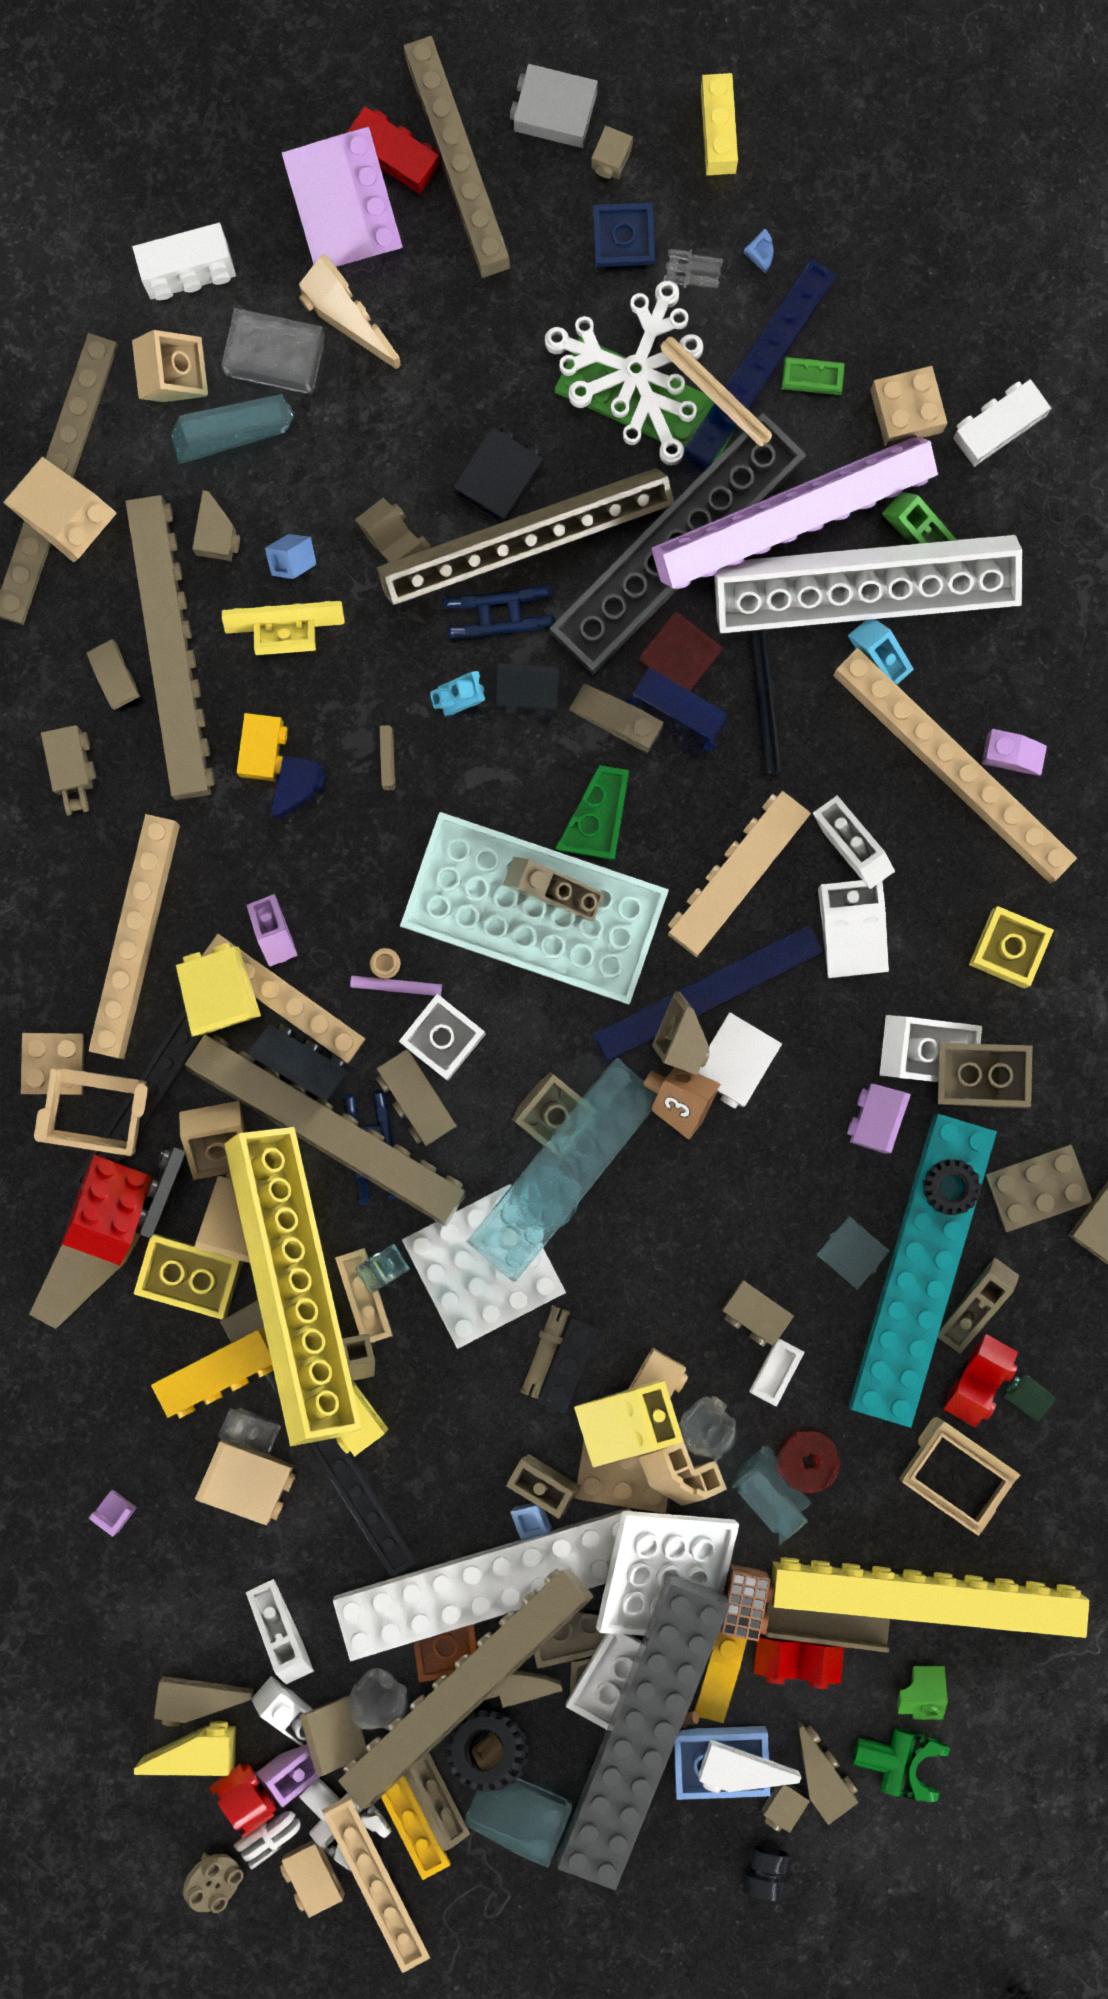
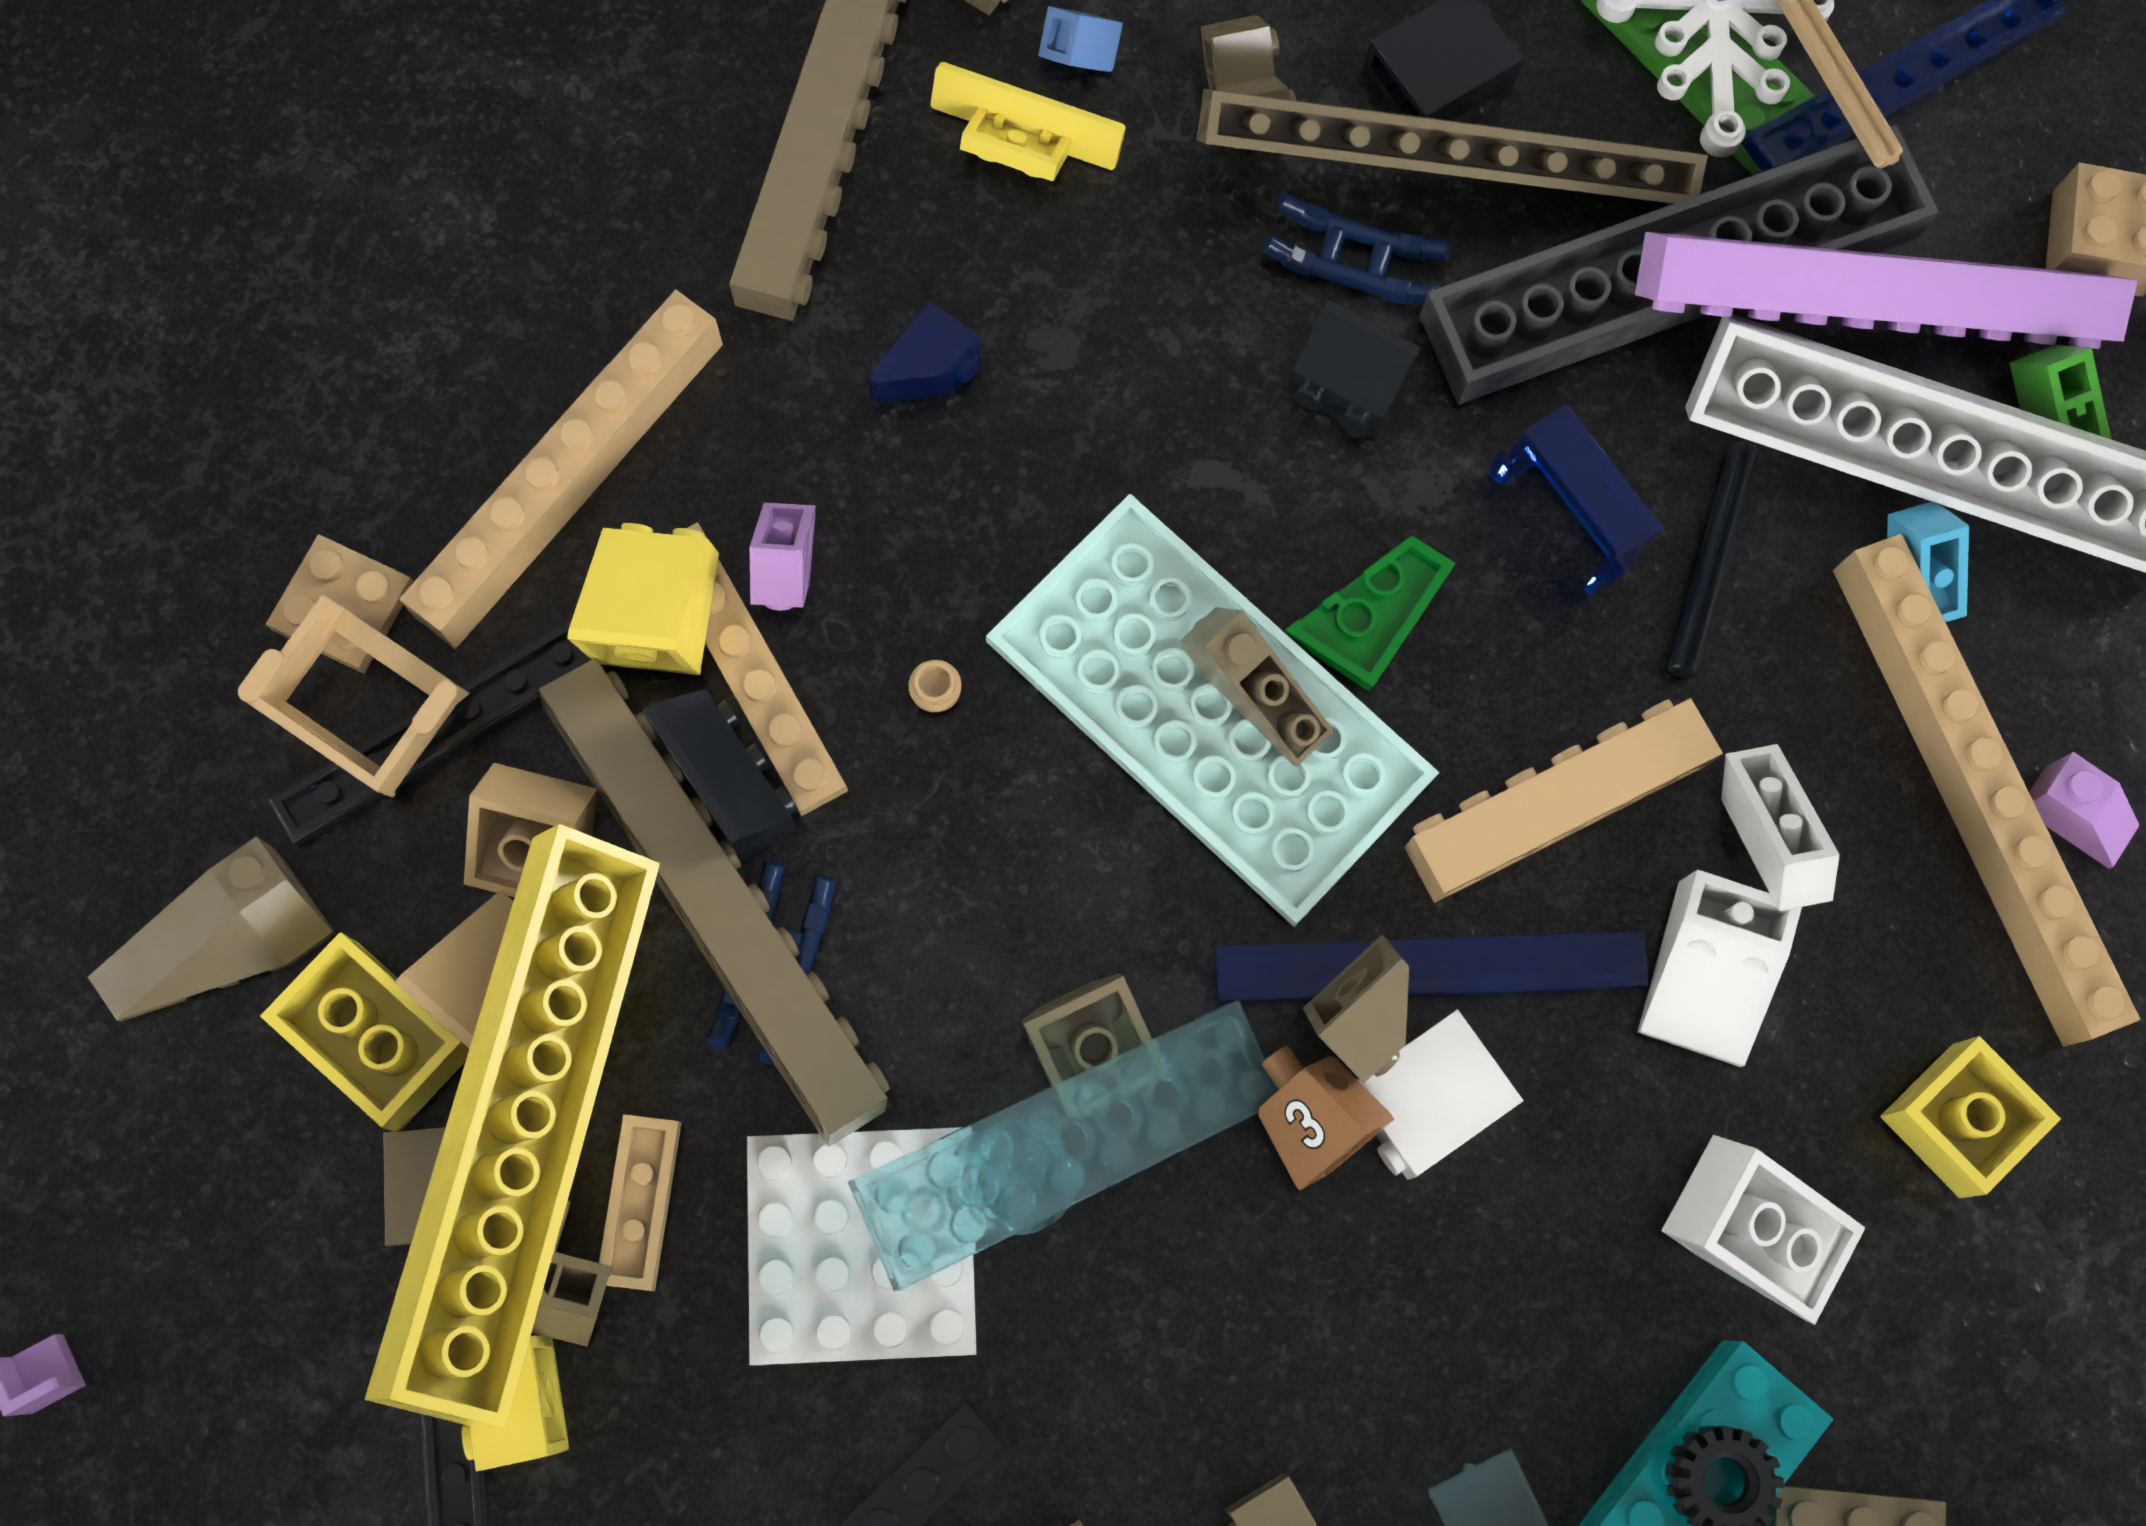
camera: 15 degrees right, 10 degrees down
dark tan brick [41,725,96,815] -> none
red brick [62,1154,152,1266] -> none
dark tan slope [87,639,140,710] -> none
dark grey plate [136,1143,185,1238] -> none
yellow brick [151,1327,273,1419] -> none
tan slope [195,1436,296,1525] -> none
clear slope [218,1408,281,1454] -> none
yellow brick [237,713,288,782] -> none
lavender bar [350,976,442,996] -> none
clear light blue slope [355,1244,410,1294] -> none
dark tan brick [376,1049,457,1146] -> none
dark tan tile [380,725,395,790] -> none
white brick [399,994,486,1081] -> none
medium azure hips [430,671,485,716] -> none
dark tan pin [520,1305,570,1399] -> none
dark tan slope [569,683,663,754] -> none
clear red plate [639,612,723,697] -> none
bright green plate [781,357,845,395] -> none
lavender slope [847,1084,911,1154] -> none
dark tan slope [938,1043,1033,1109] -> none

